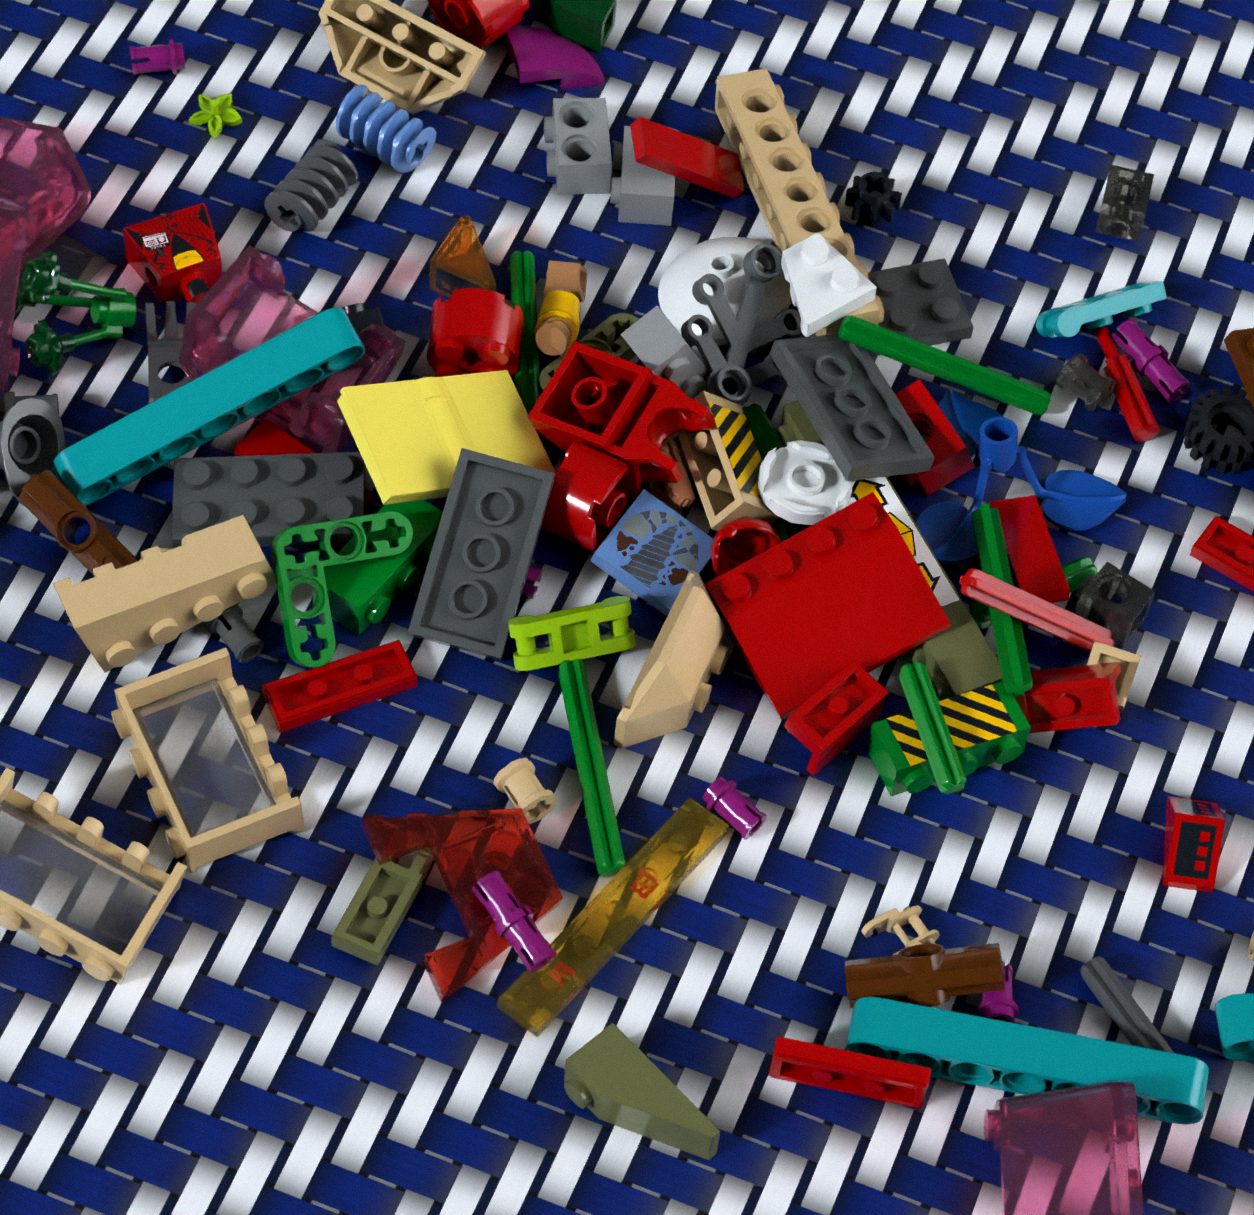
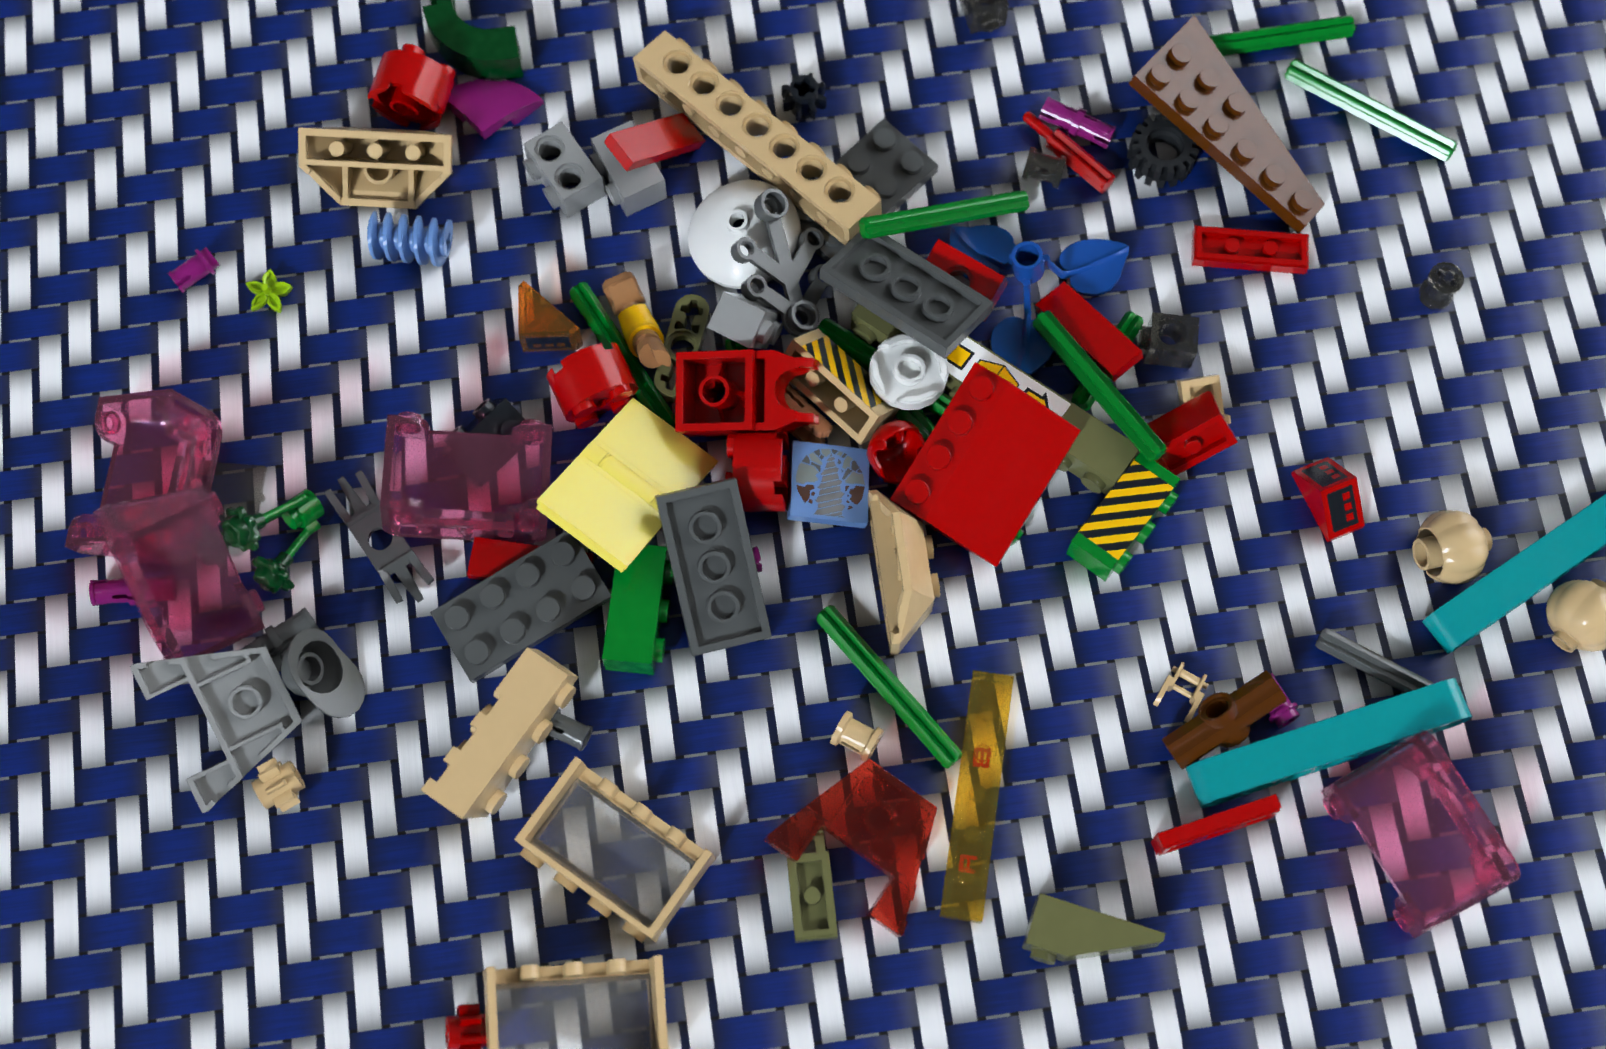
camera: 25 degrees left, 15 degrees up
reddish brown piece [18,469,139,577] -> none
teal beam [54,307,365,505] -> none
red torso [123,202,222,311] -> none
red tile [262,640,418,733] -> none
dark grey piece [265,139,358,232] -> none
green beam [271,512,413,667] -> none
magenta pin [471,871,557,973] -> none
lime plate [508,596,637,671] -> none
magenta pin [702,777,767,840] -> none
white wing [781,233,877,338] -> none
red panel [784,660,889,776] -> none
green axle [899,661,966,795] -> none
axle [959,568,1114,652] -> none
teal plate [1036,281,1167,338] -> none

